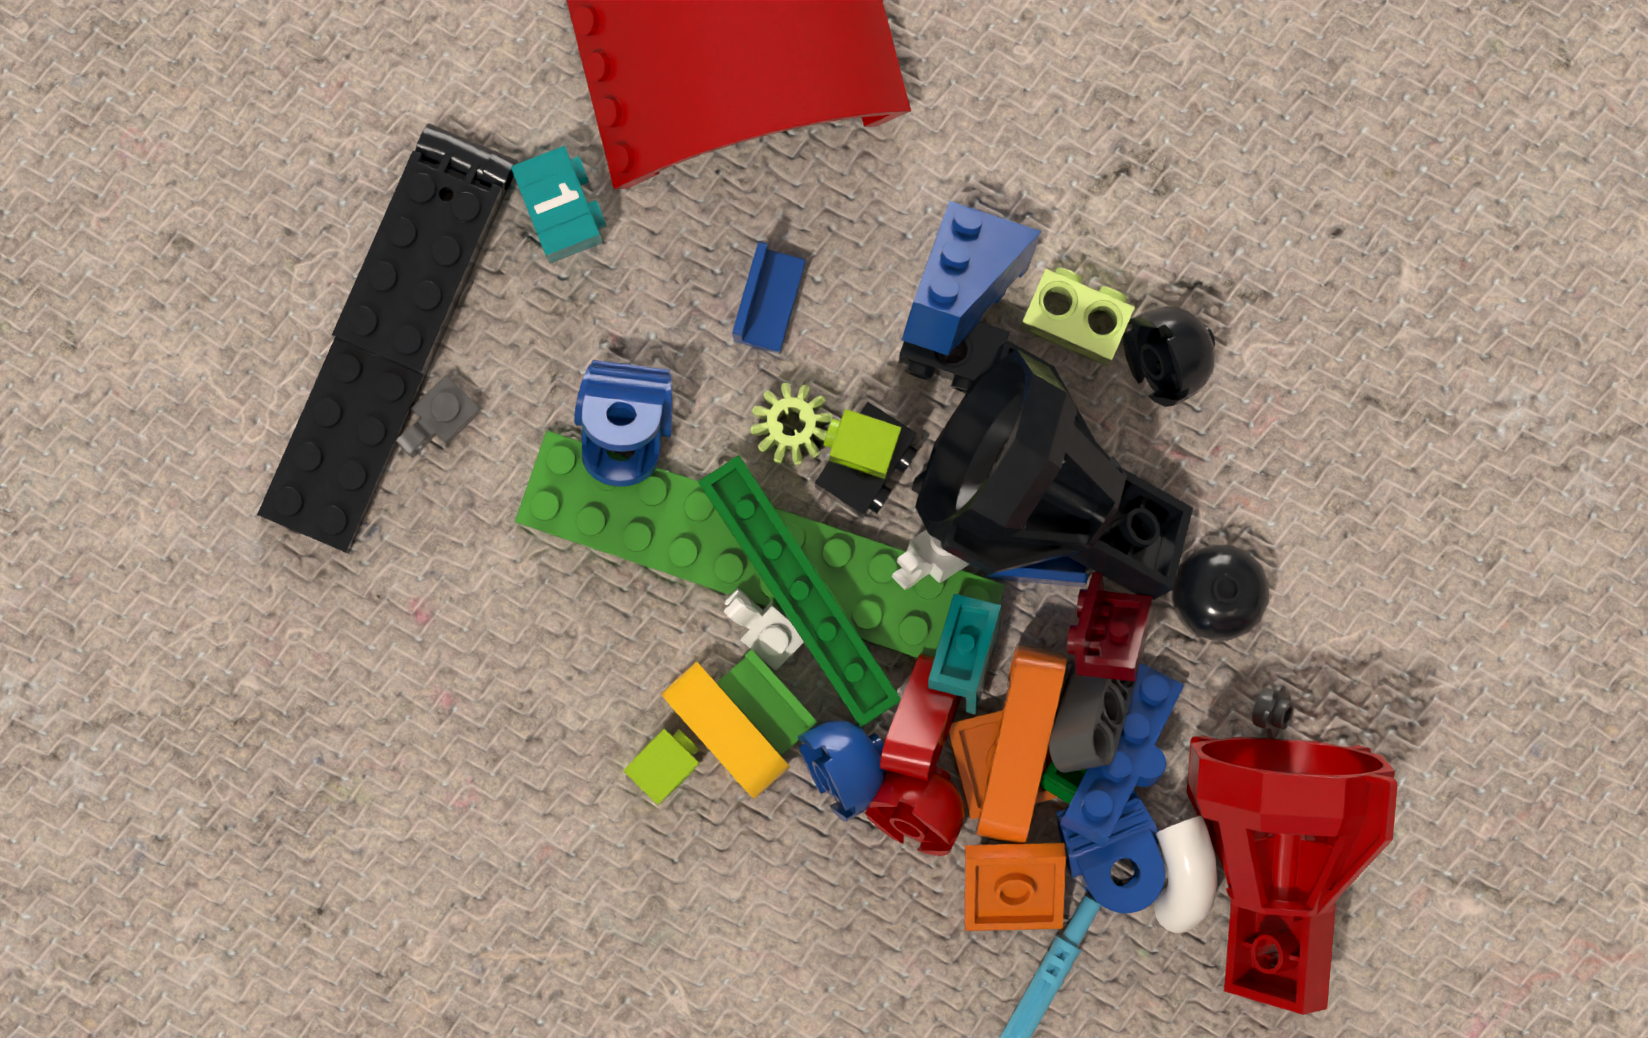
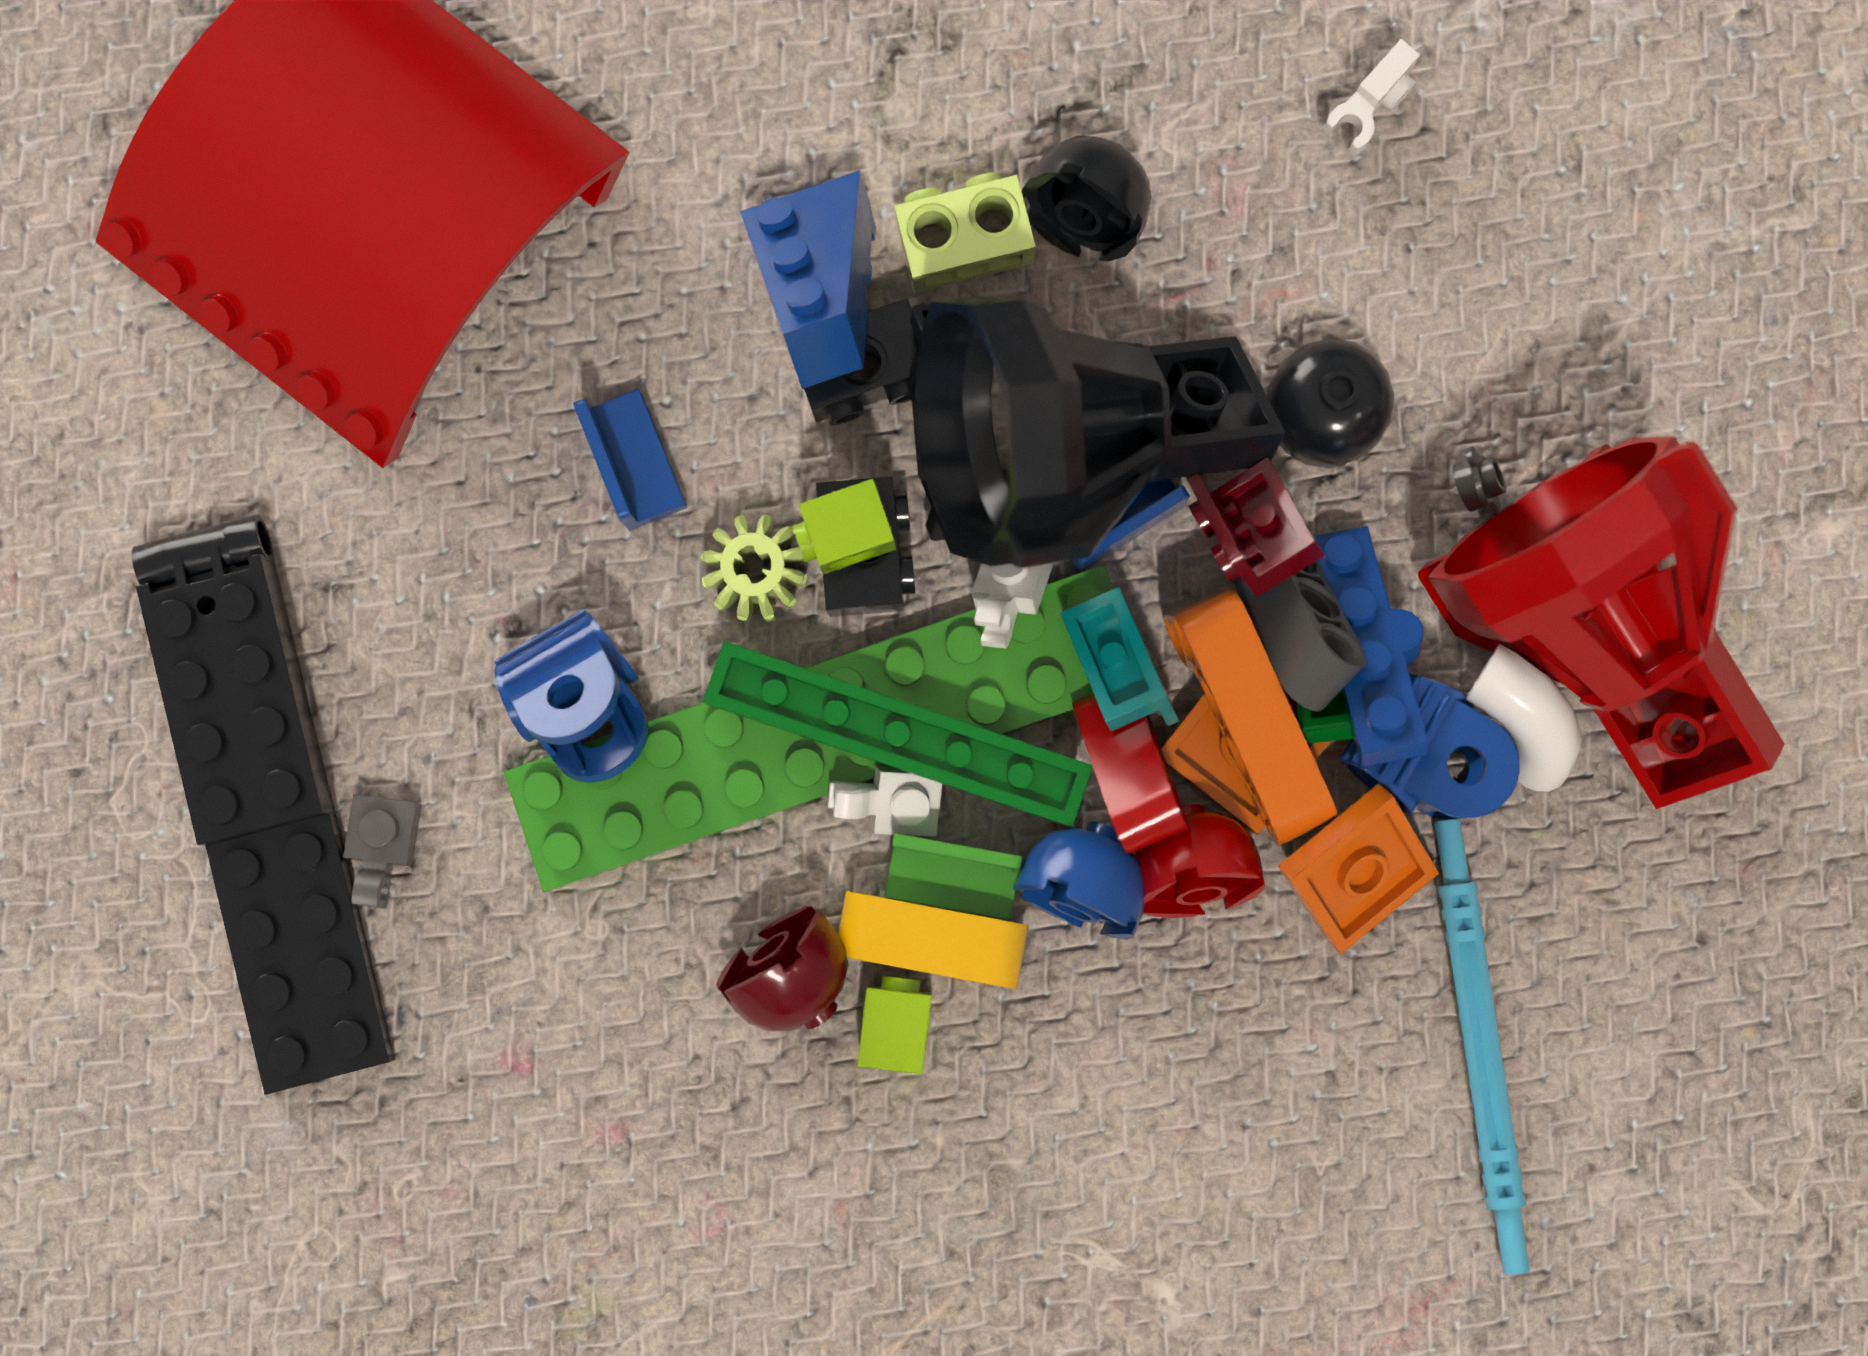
camera: 30 degrees left, 0 degrees up
teal brick [511,145,607,264] -> none
none -> dark red cylinder [716,906,849,1031]
none -> white plate [1323,39,1420,156]

